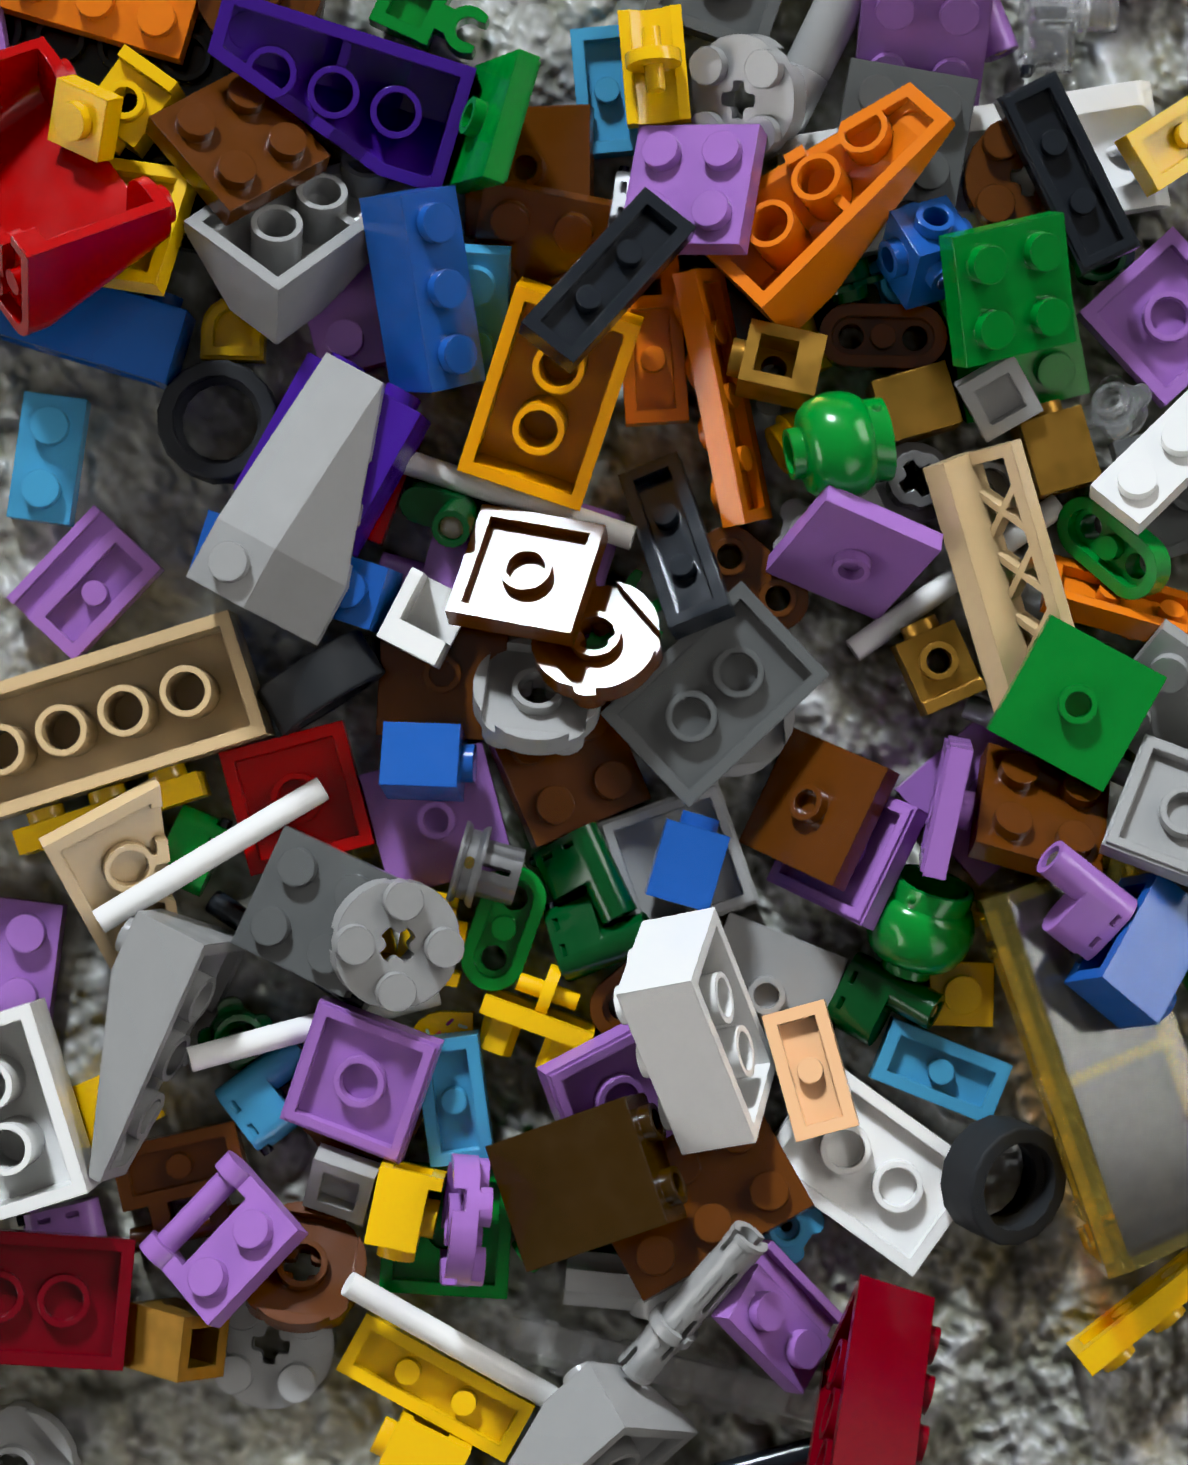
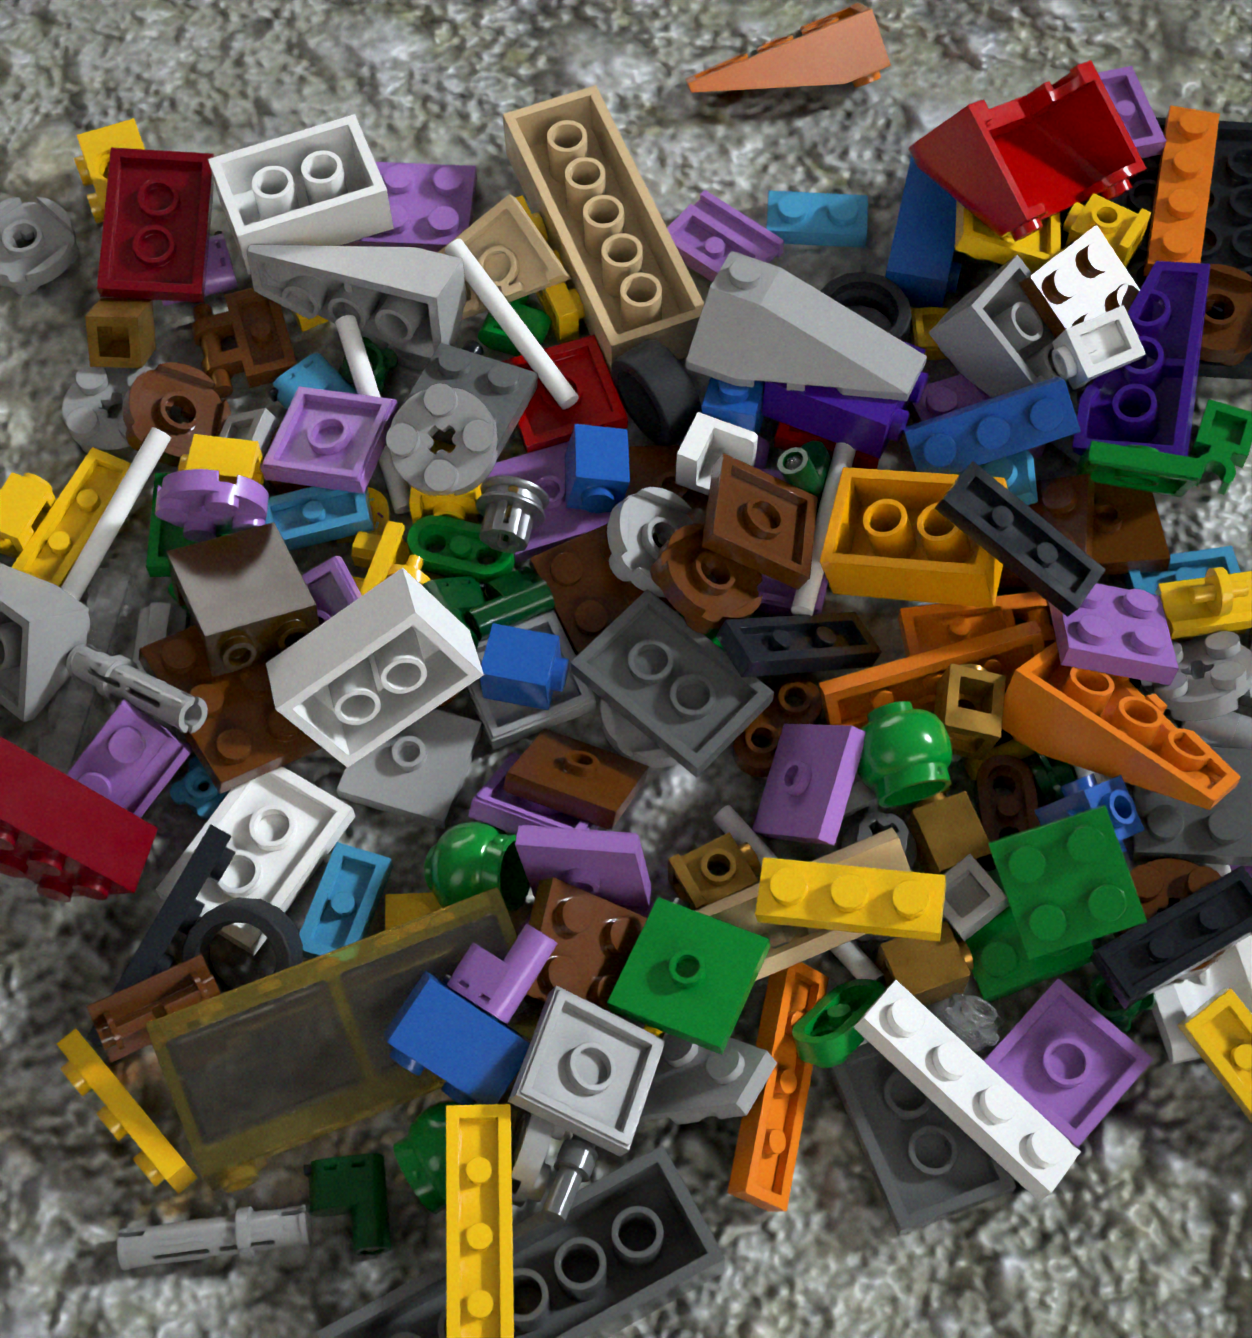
camera: 85 degrees right, 25 degrees down
yellow plate [47,74,124,163] -> none
medium lavender plate [139,1150,309,1328] -> none
light nougat plate [761,999,860,1142] -> none
dark green piece [828,952,945,1046] -> none
none -> black plate [86,824,236,1048]
none -> reddish brown hinge [86,954,226,1063]
none -> yellow plate [755,857,946,941]
none -> white bracket [1052,305,1146,390]

